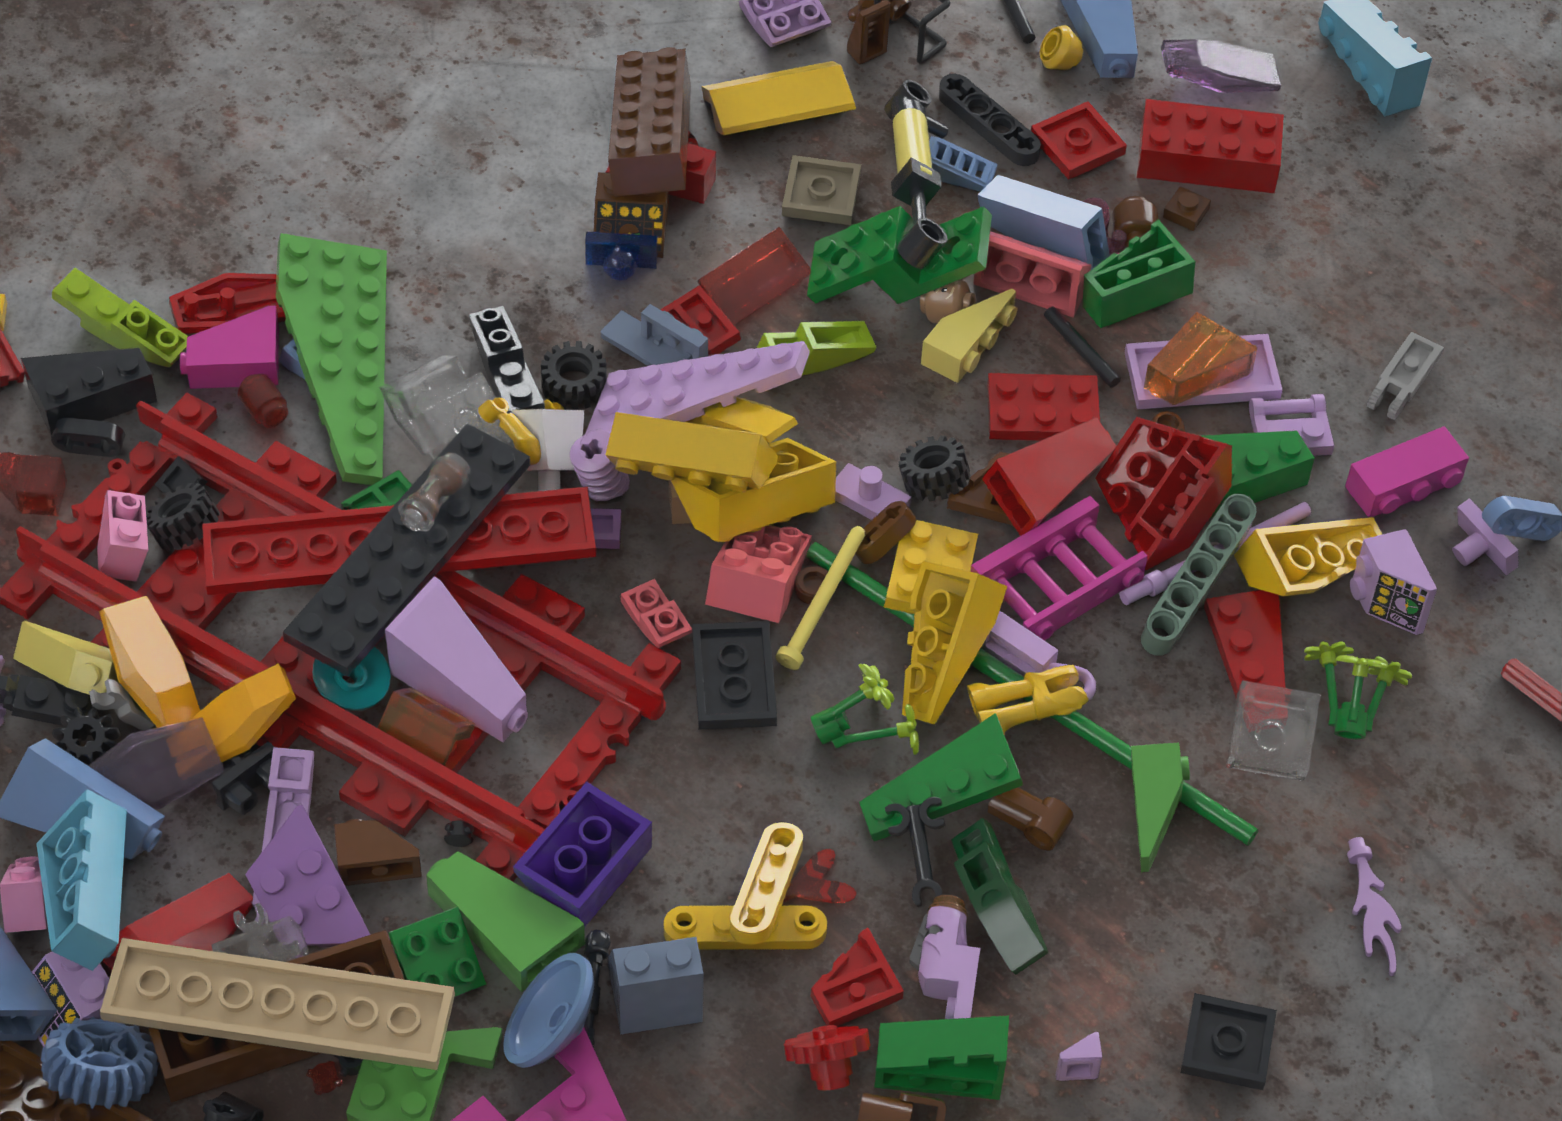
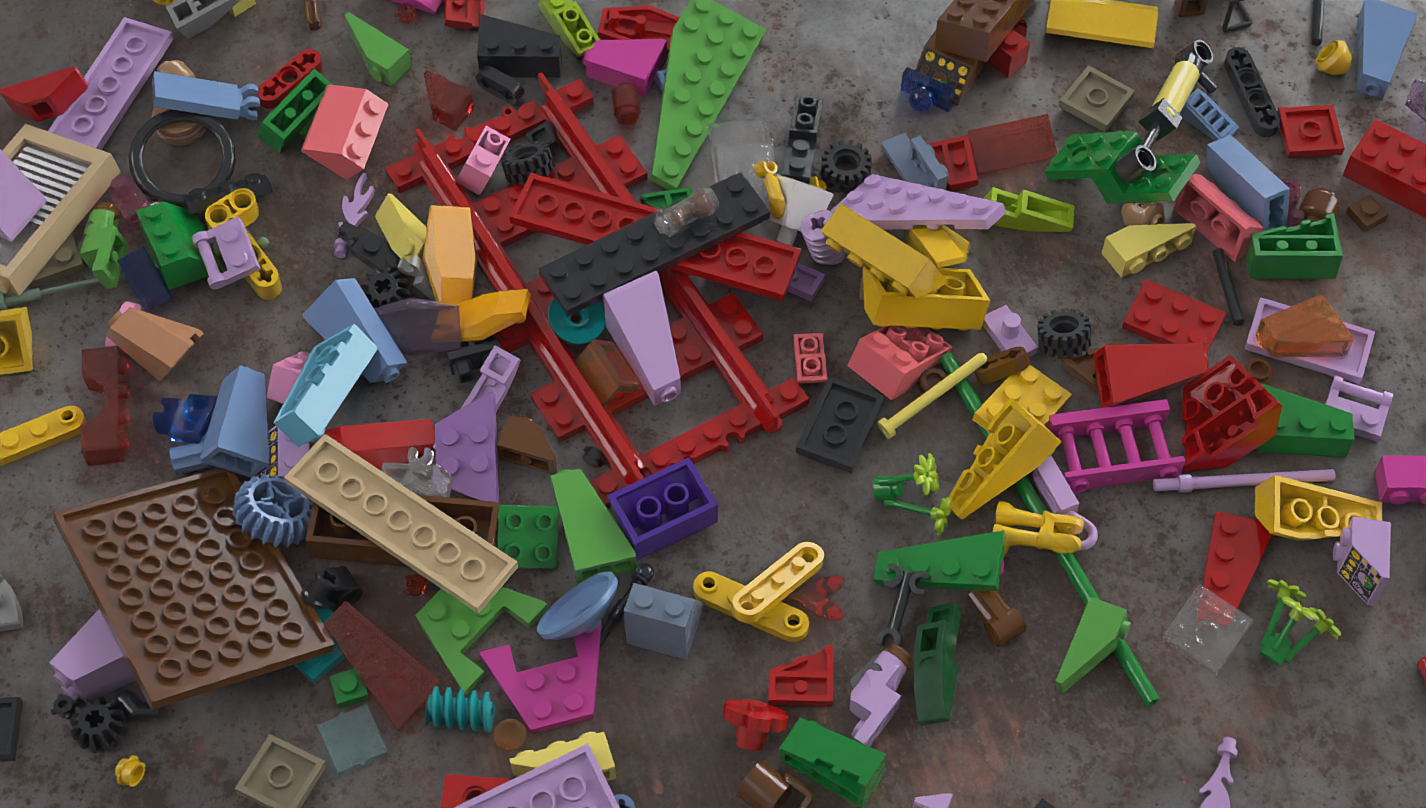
camera: 30 degrees right, 5 degrees up
sand green beam [1141,494,1257,656] -> none

